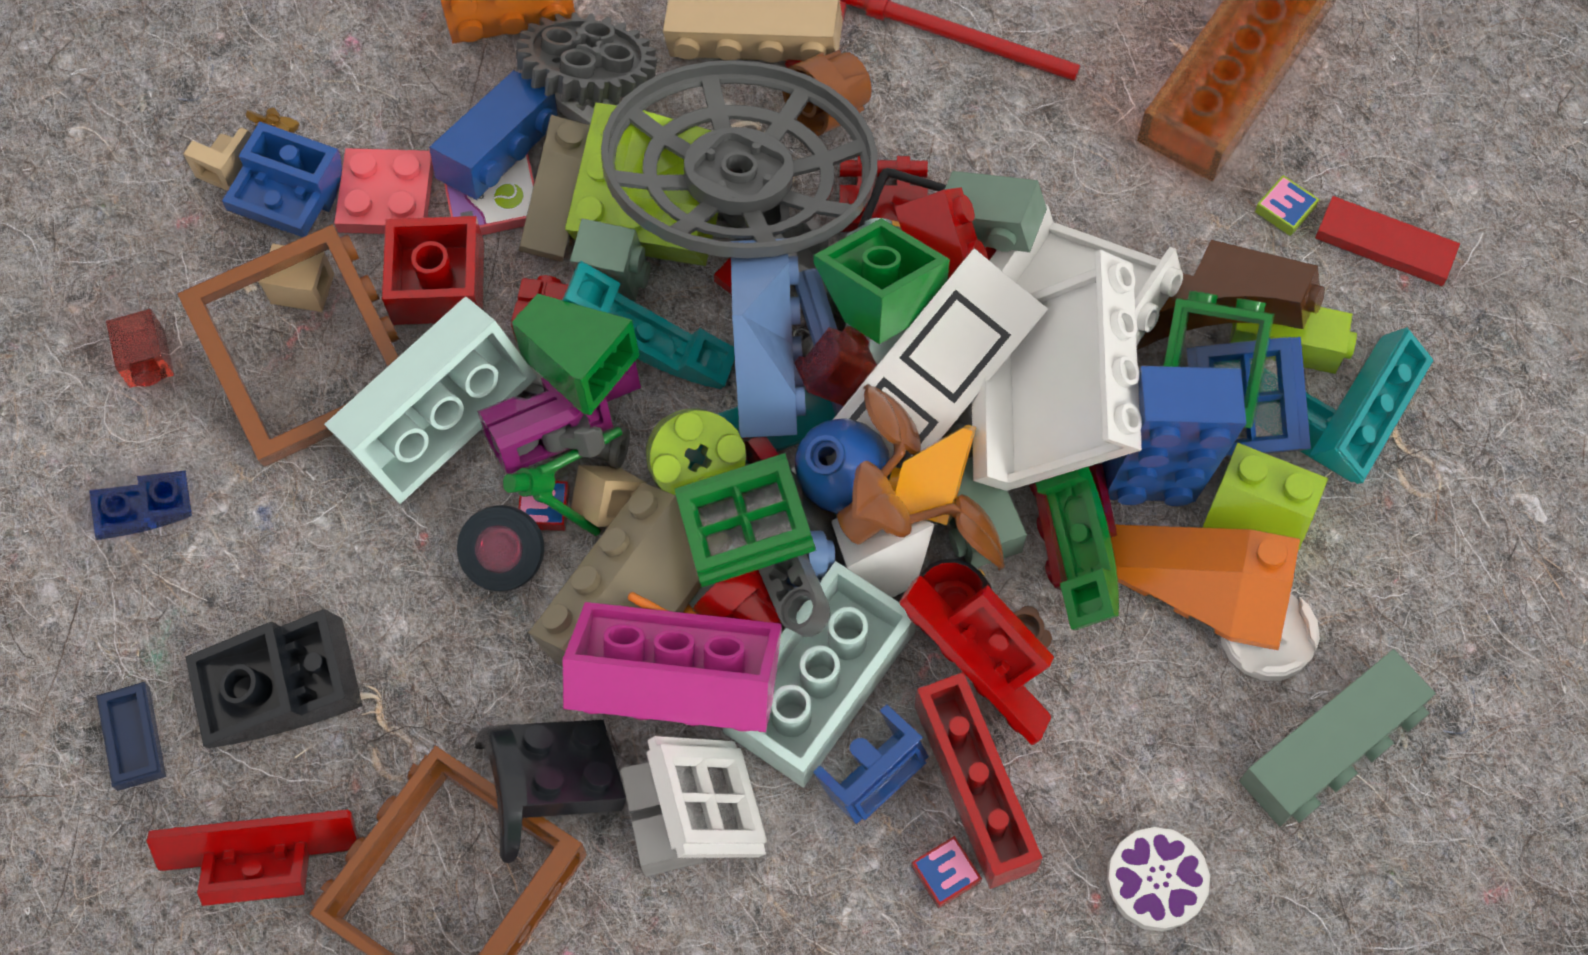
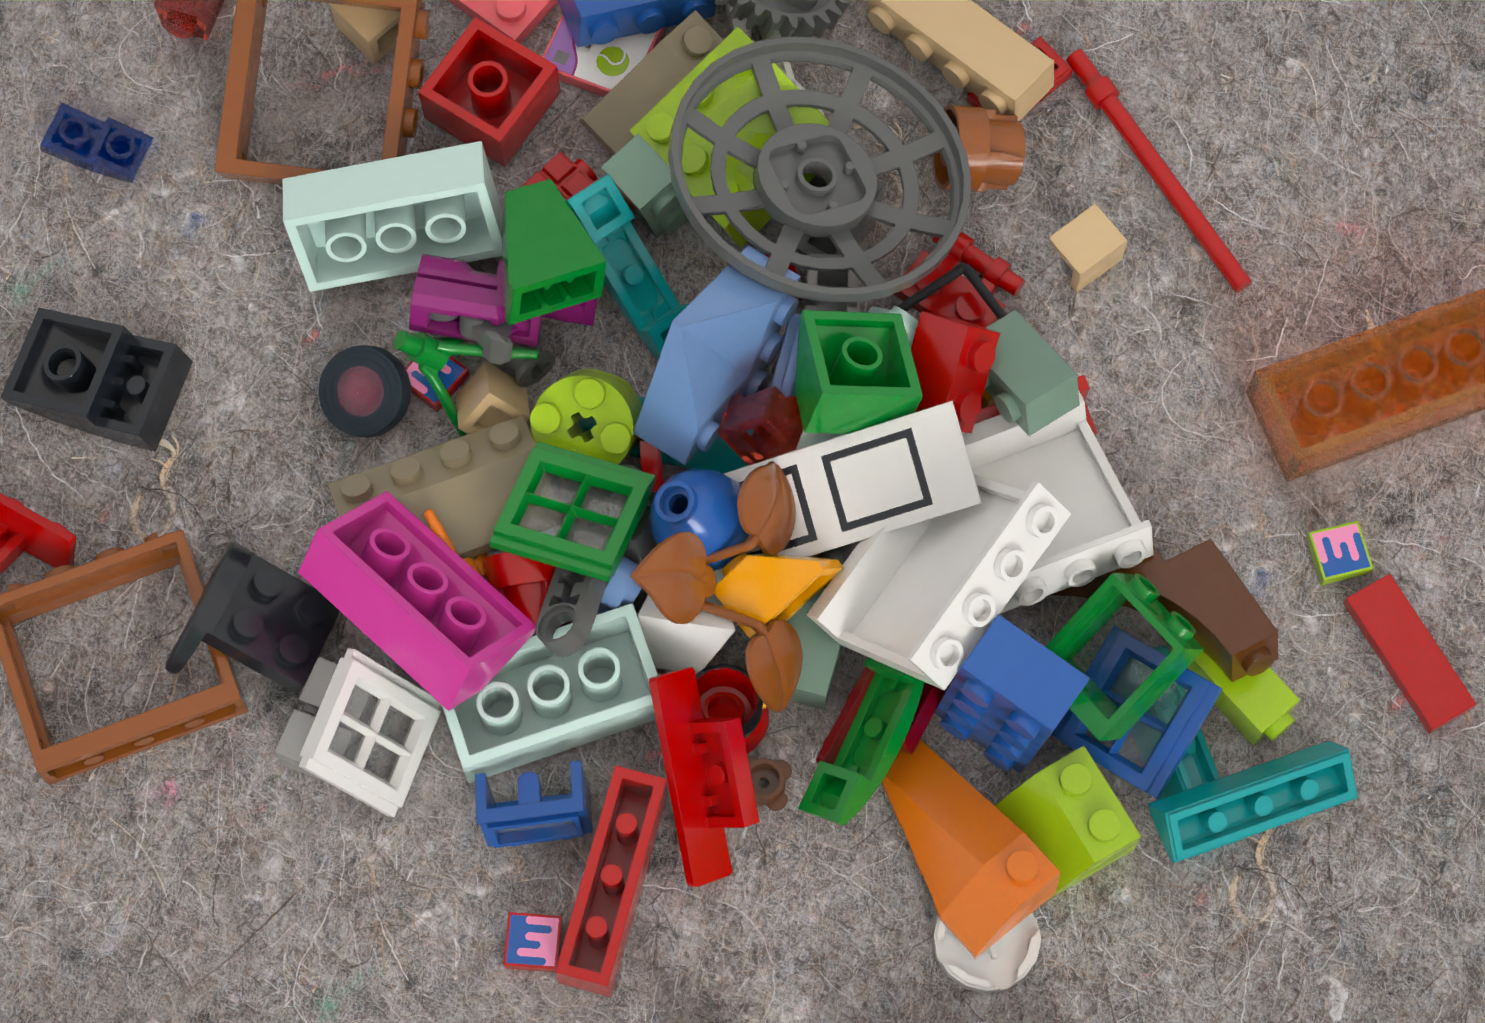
camera: 35 degrees right, 5 degrees up
none -> tan panel [1050,204,1127,292]

